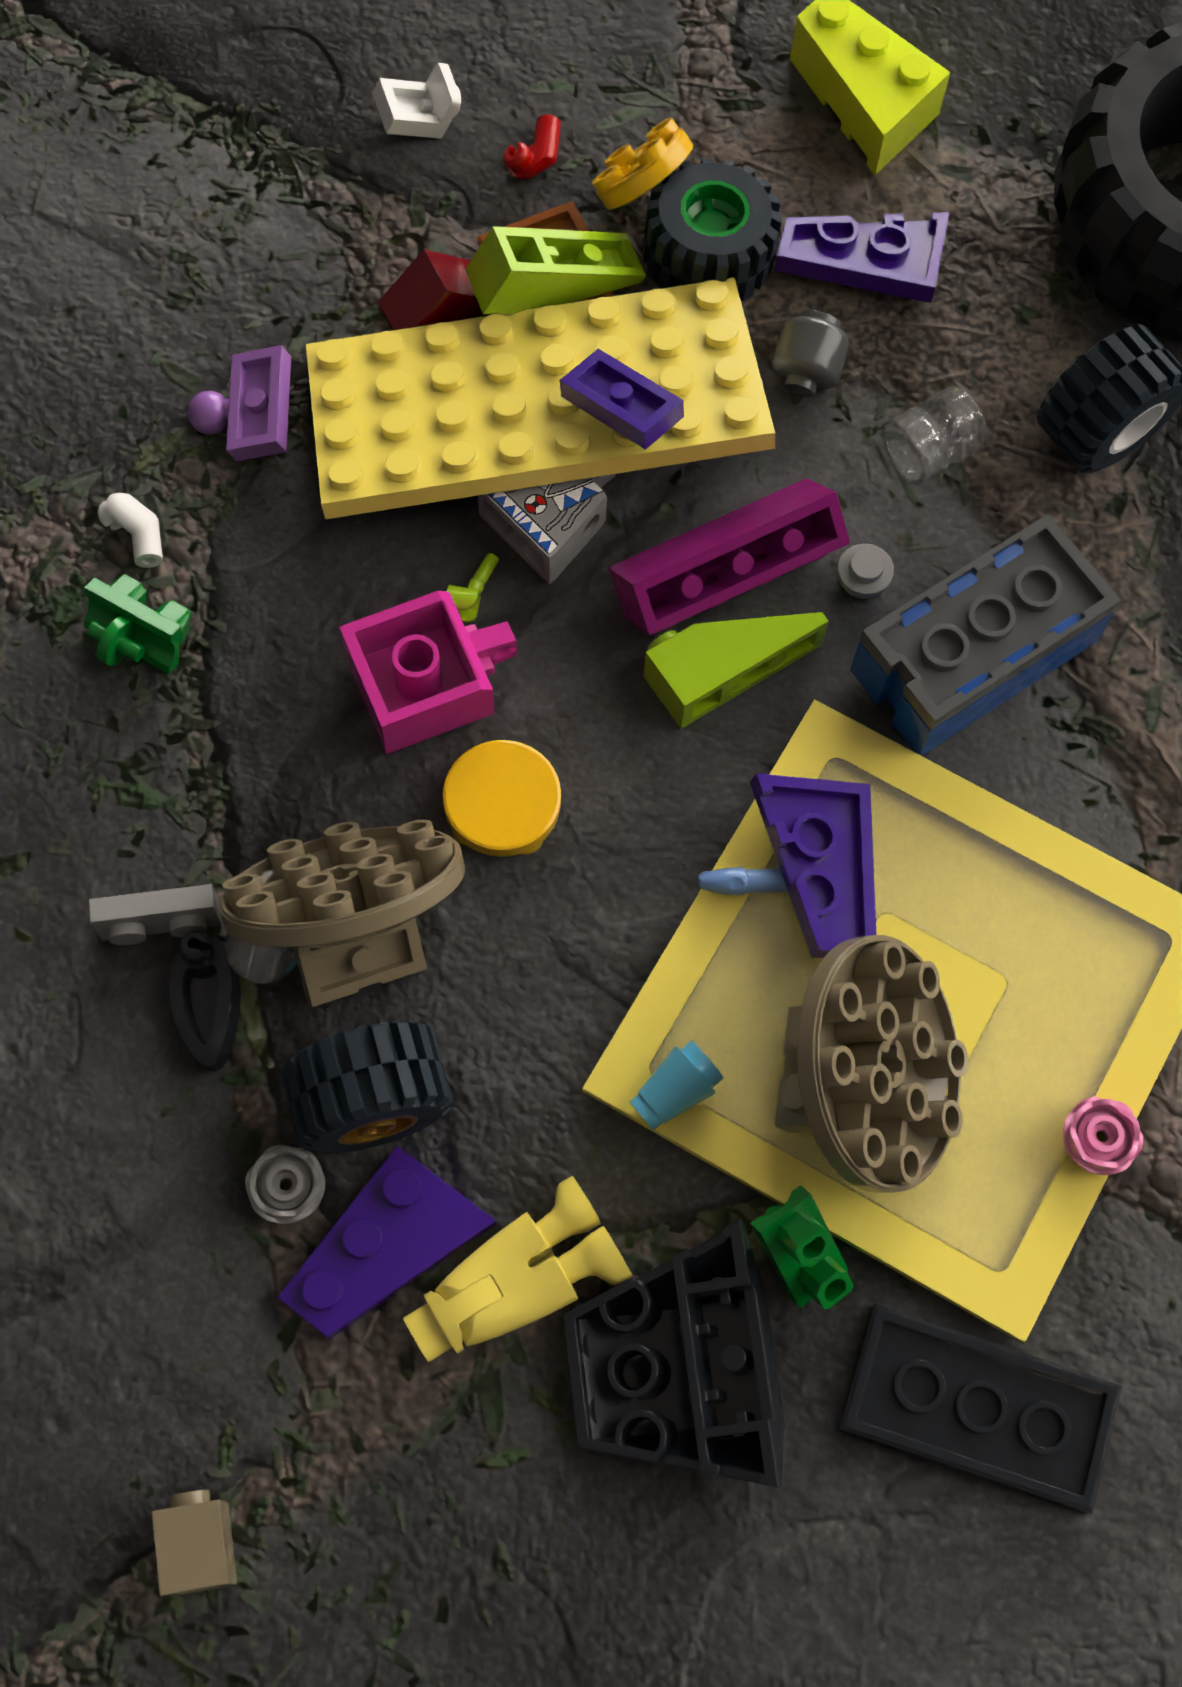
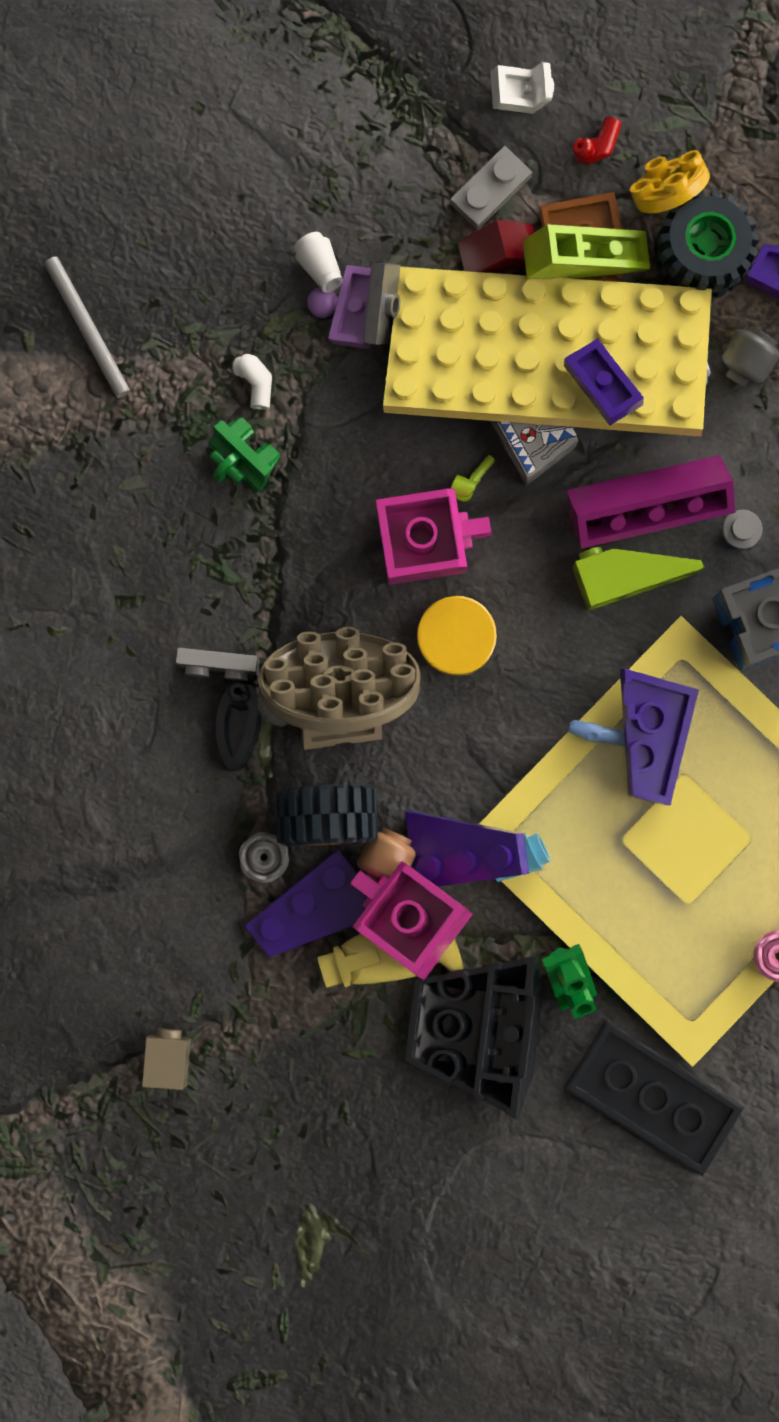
camera: 20 degrees right, 15 degrees up
dark tan bracket [774,935,968,1193] -> none
none -> white cone [294,232,343,293]
none -> dark pink hinge [350,861,473,980]
none -> medium nougat head [357,827,416,884]
none -> flat silver plate [363,263,401,344]
none -> dark purple wing [405,811,529,887]
none -> light grey plate [450,146,532,230]

